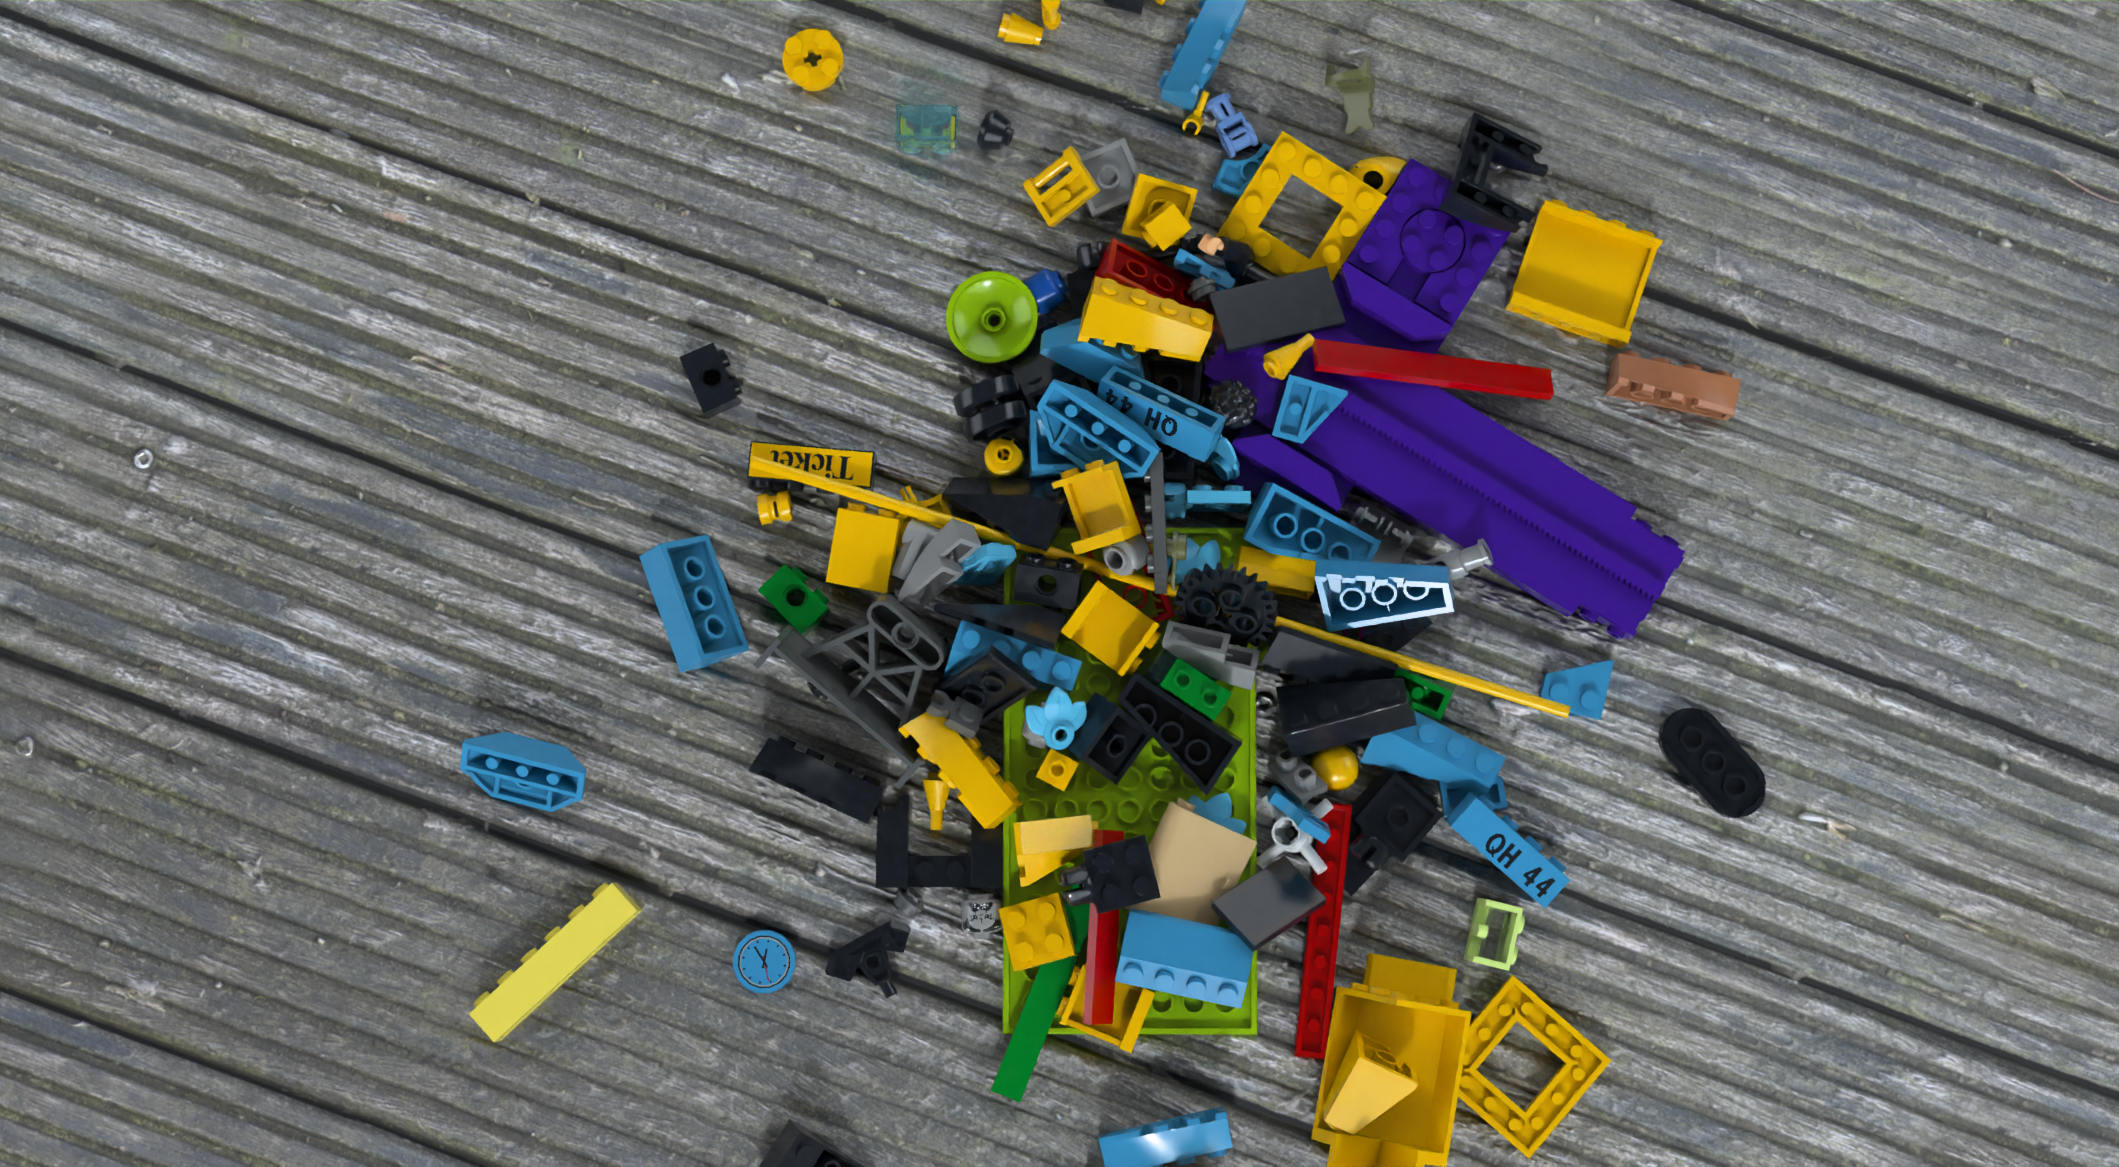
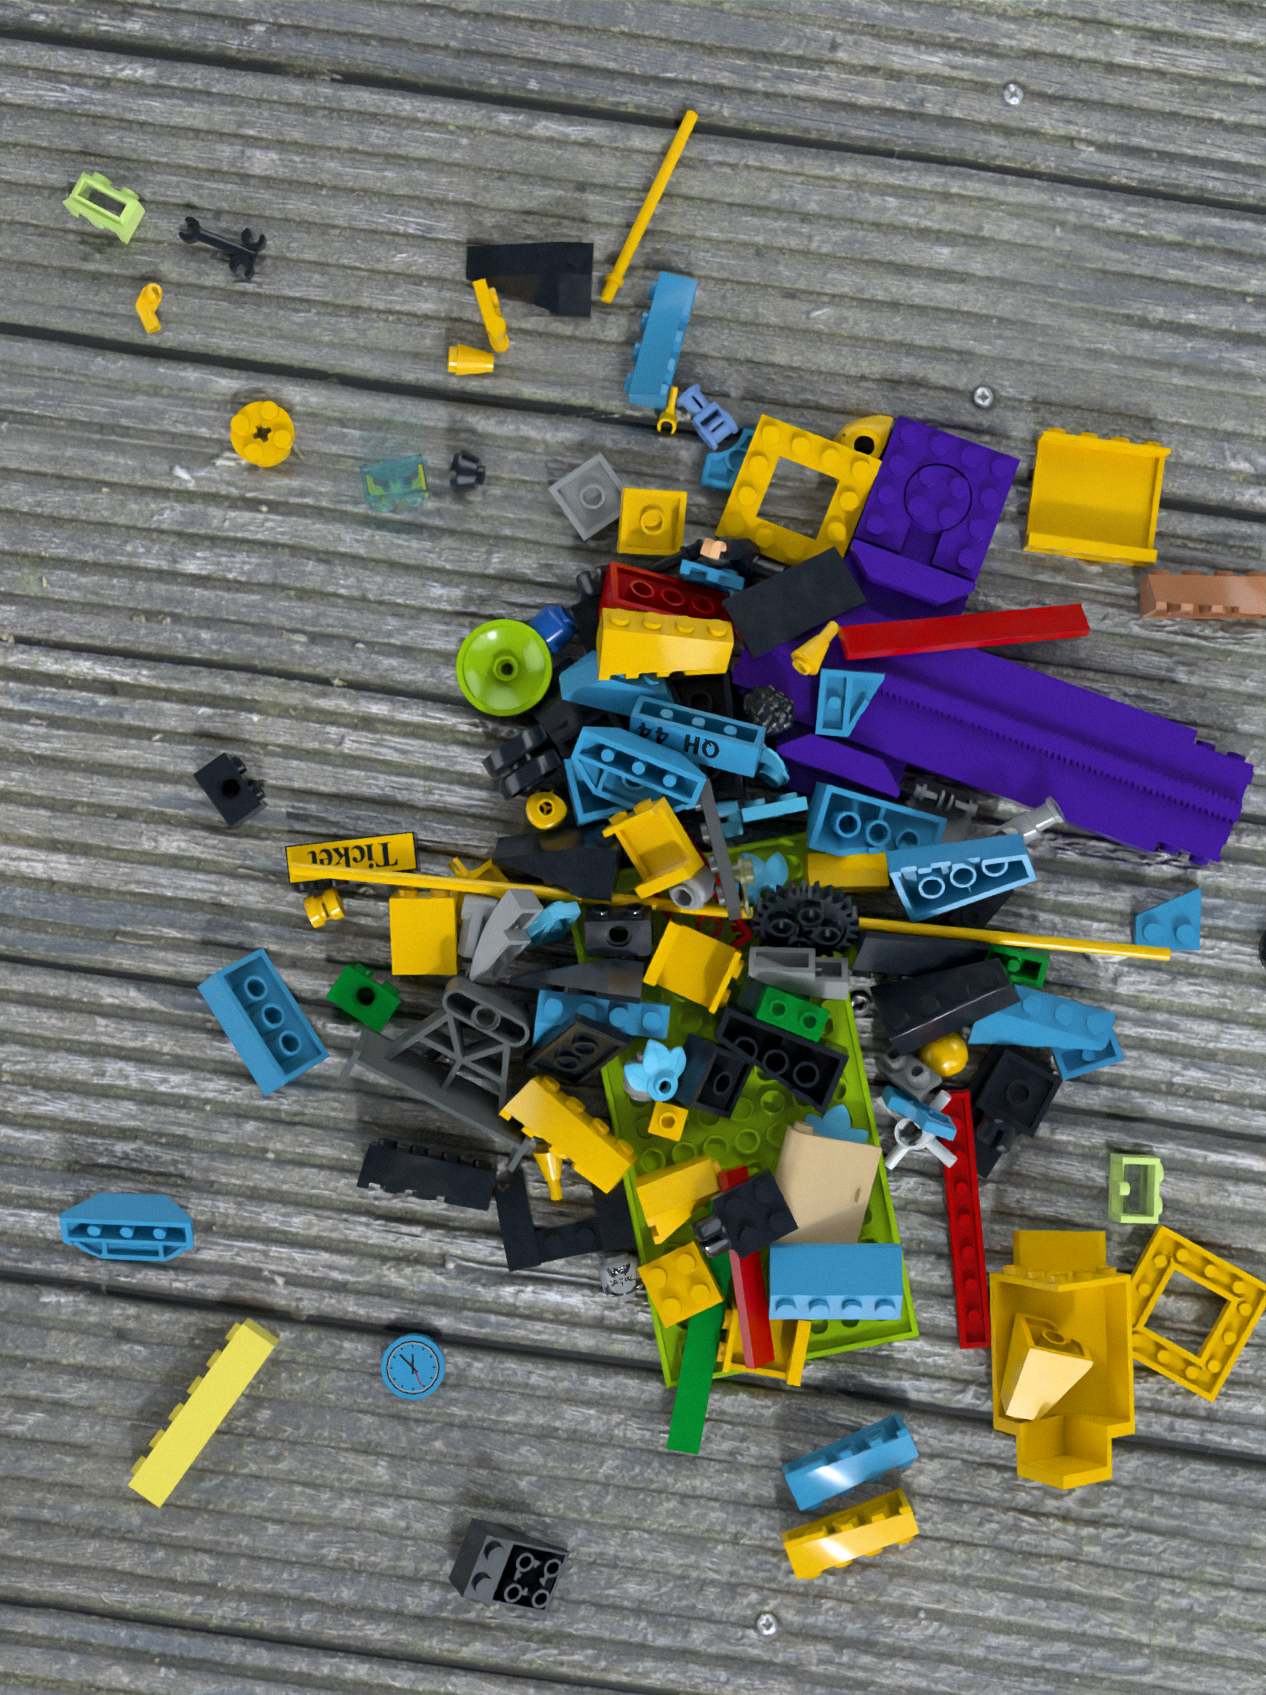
camera: 20 degrees left, 5 degrees up
black piece [825,920,911,999] -> none
dark grey plate [894,887,924,916] -> none
dark grey plate [926,690,985,740] -> none
yellow plate [1023,146,1101,227] -> none
yellow brick [1140,201,1192,251] -> none
dark grey plate [1186,276,1217,303] -> none
black tile [1211,856,1326,952] -> none
olive hair [1325,56,1375,135] -> none
black wedge [1439,112,1548,233] -> none
dark azure brick [1445,792,1570,908] -> none

